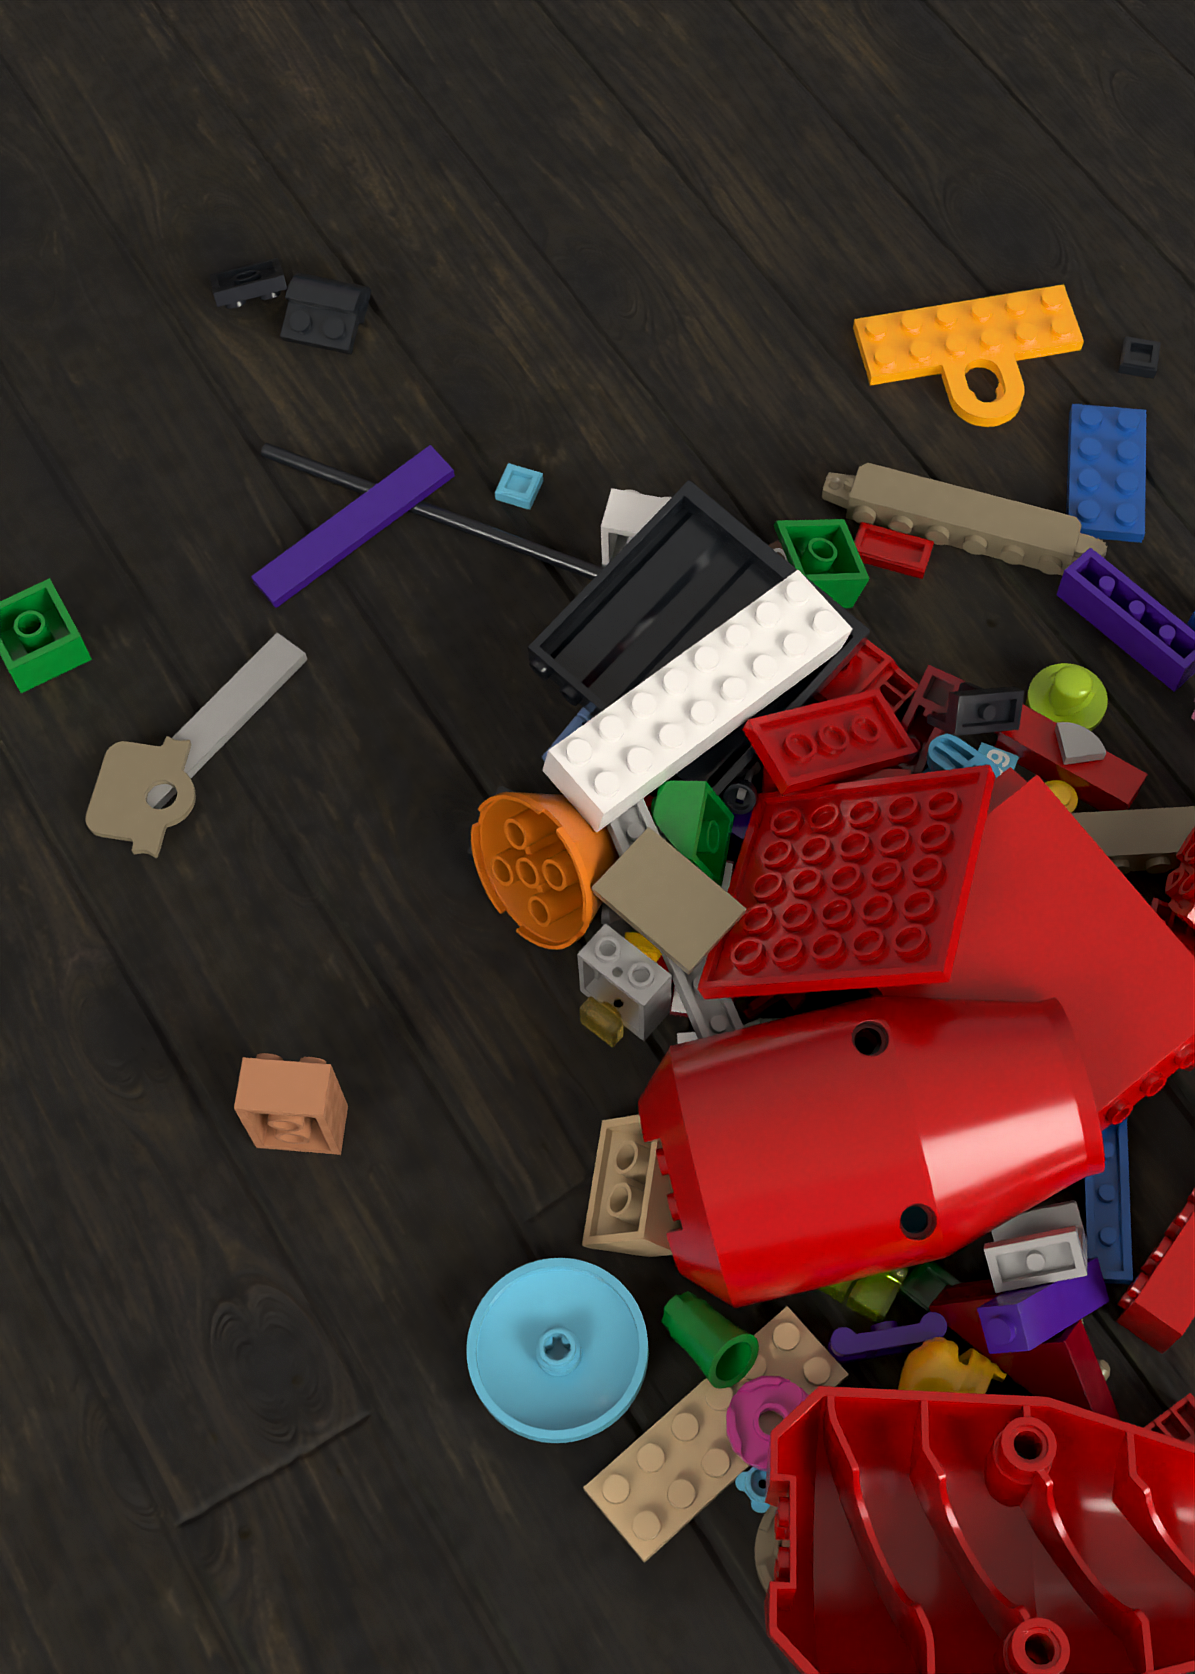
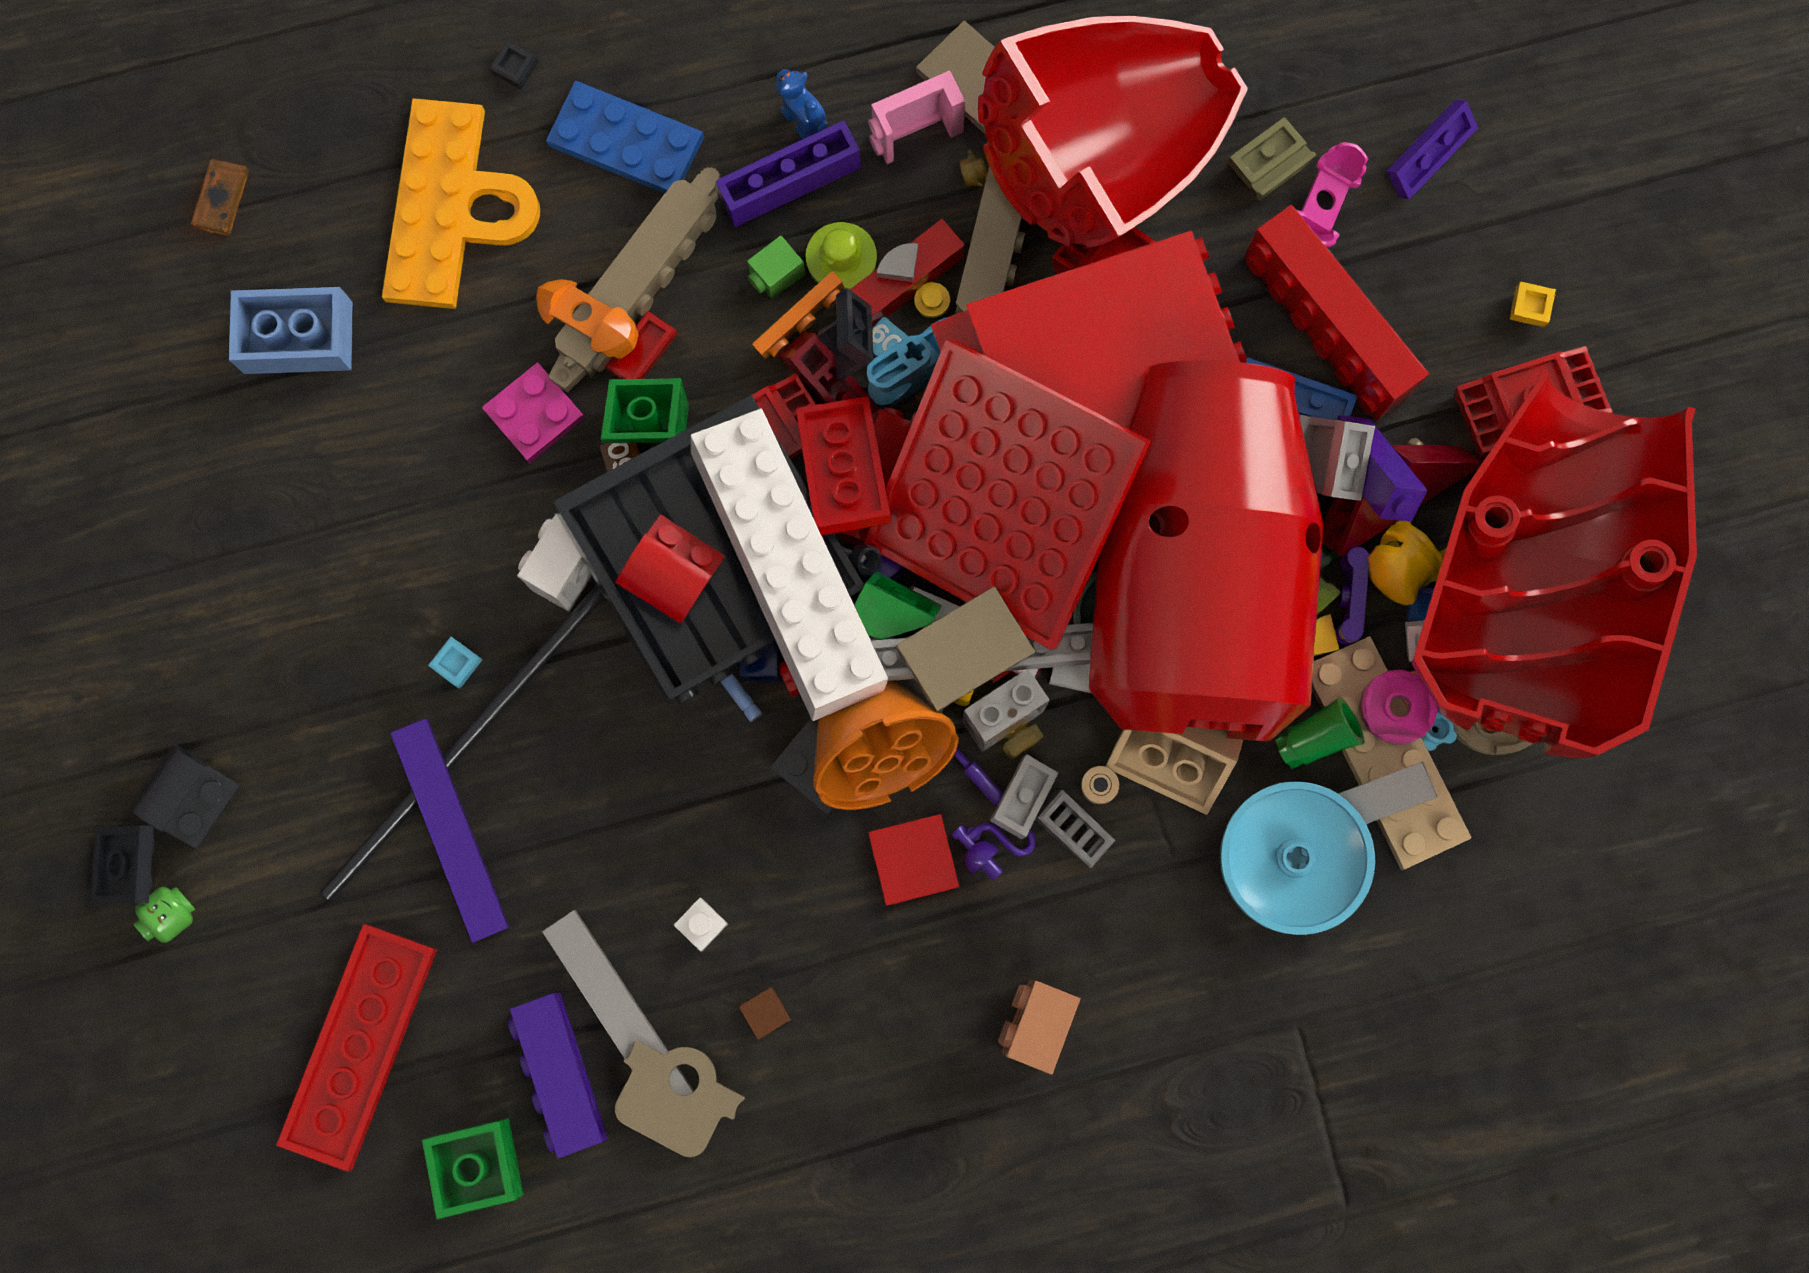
camera: 75 degrees left, 15 degrees up
none -> bright green head [133,887,195,943]
none -> clear orange tile [191,159,249,236]
none -> medium blue brick [229,287,353,374]
none -> red plate [276,924,437,1172]
none -> dark pink plate [482,362,585,464]
none -> dark purple brick [508,993,608,1158]
none -> orange piece [536,279,639,359]
none -> red brick [616,514,725,624]
none -> white plate [674,898,728,952]
none -> reddish brown tile [739,987,792,1040]
none -> bright green brick [747,236,805,300]
none -> orange plate [752,271,845,360]
none -> red tile [868,814,959,906]
none -> dark purple piece [951,748,1036,881]
none -> light grey plate [990,754,1058,839]
none -> flat silver slope [1035,789,1115,868]
none -> tan tile [1081,766,1119,804]
none -> yellow tile [1314,614,1340,656]
none -> light grey tile [1338,761,1438,824]

